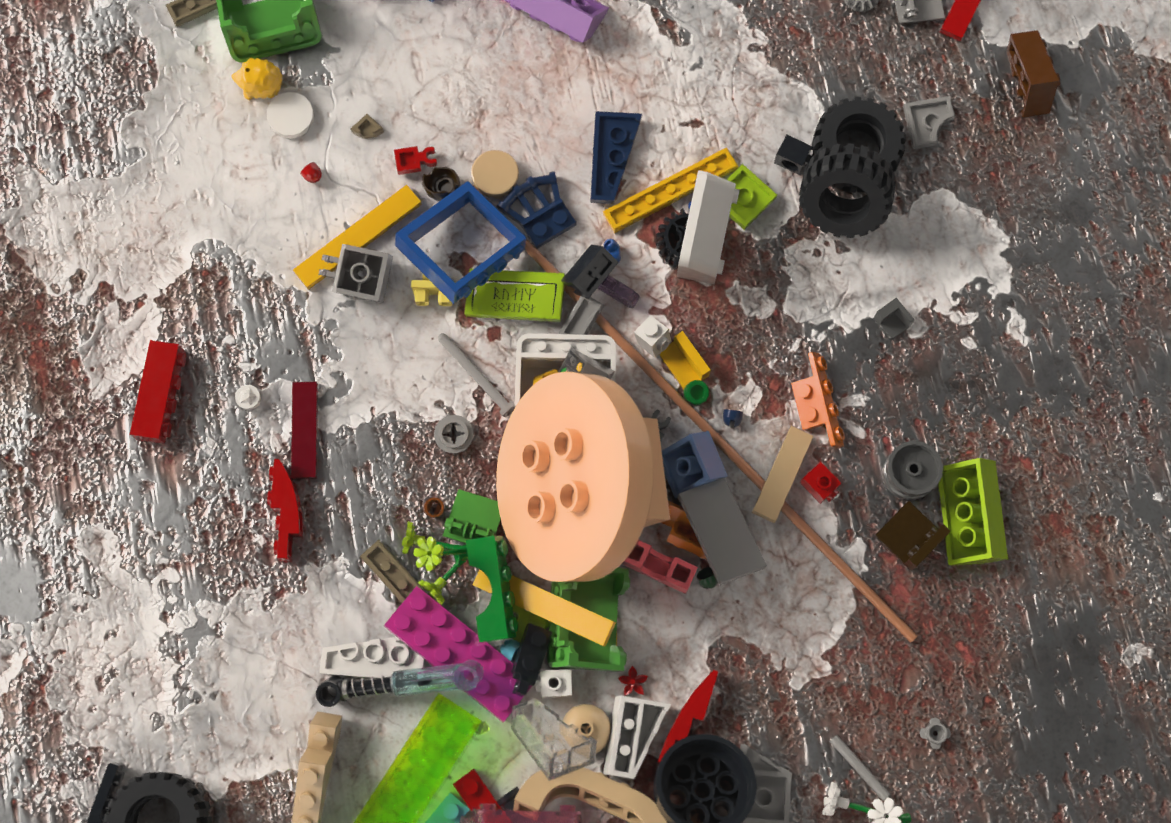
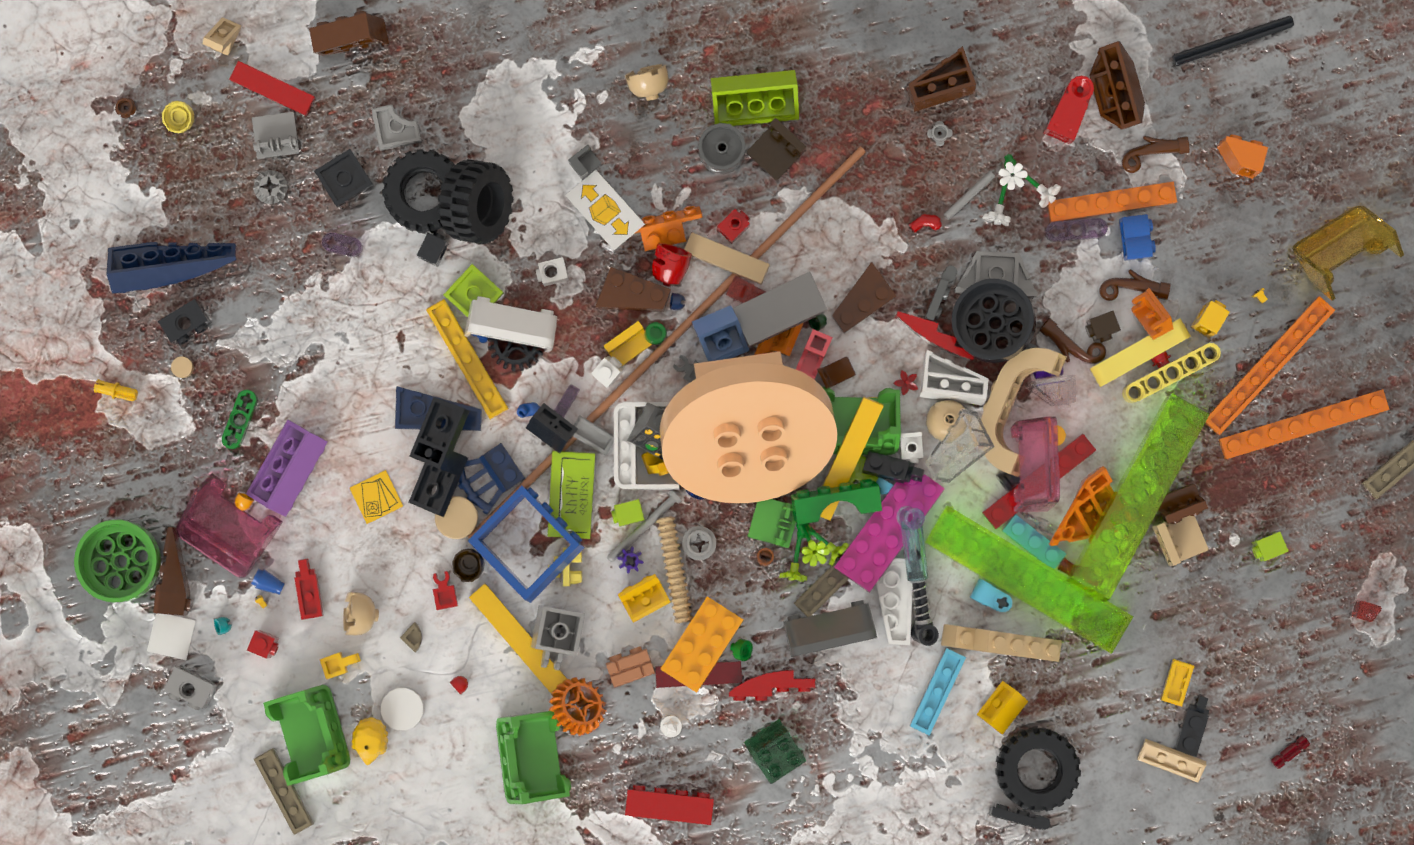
camera: 90 degrees left, 10 degrees up
none -> red hinge [294,559,324,620]
none -> black plate [314,149,373,208]
none -> yellow plate [319,652,361,680]
none -> clear purple beam [322,233,363,257]
none -> tan cylinder [343,592,379,636]
none -> yellow sticker [350,470,403,524]
none -> black bracket [408,397,470,517]
none -> bright green windscreen [496,711,571,805]
none -> white brick [535,257,569,286]
none -> orange gear [549,677,606,736]
none -> white sticker [565,170,645,250]
none -> reddish brown wedge [595,267,671,312]
none -> nougat brick [606,646,655,688]
none -> lime brick [611,499,645,527]
none -> dark purple gear [617,546,644,574]
none -> yellow bracket [618,574,671,623]
none -> tan cylinder [625,64,669,101]
none -> red helmet [652,243,692,287]
none -> tan piece [656,516,693,623]
none -> light orange brick [661,596,744,693]
none -> clear red slope [726,276,766,304]
none -> green tile [730,638,753,661]
none -> clear green bracket [743,719,806,784]
none -> dark grey windscreen [783,600,878,657]
none -> reddish brown bracket [817,356,856,389]
none -> reddish brown wing [832,262,896,333]
none -> reddish brown wedge [908,46,976,112]
none -> red arm [909,214,942,233]
none -> medium azure plate [910,648,966,736]
none -> dark grey hinge [924,265,958,321]
none -> medium azure piece [970,578,1013,612]
none -> yellow panel [976,681,1028,734]

